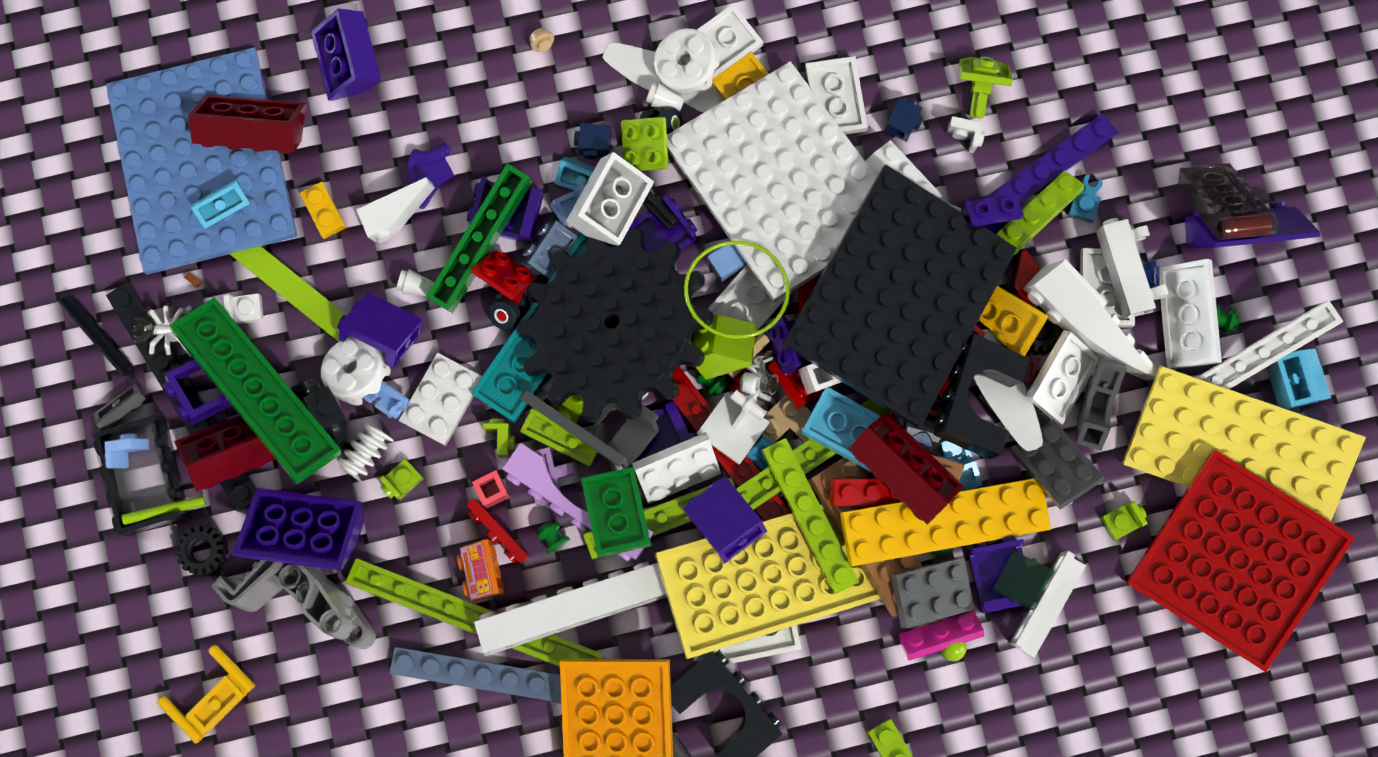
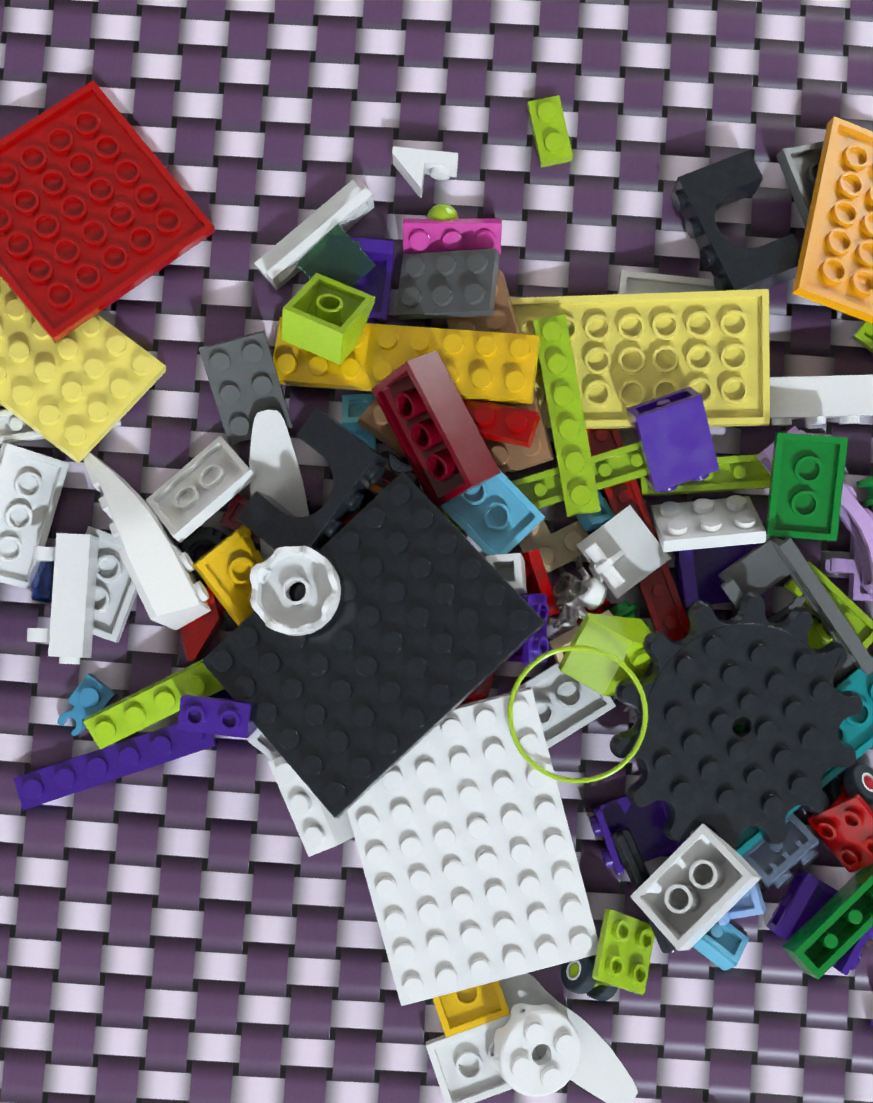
camera: 160 degrees left, 5 degrees up
dark blue brick [574,123,612,160] -> none
white cone [645,82,685,112] -> none
light blue brick [707,245,747,283] -> none
white plate [805,56,868,134] -> none
dark blue brick [884,97,923,142] -> none
white bracket [946,116,985,153] -> none
lime piece [958,57,1013,119] -> none
dark grey arch [1076,358,1127,451] -> none
lime bracket [1100,501,1148,541] -> none
none -> white plate [250,546,341,636]
none -> lime slope [281,273,375,365]
none -> white slope [392,146,458,198]

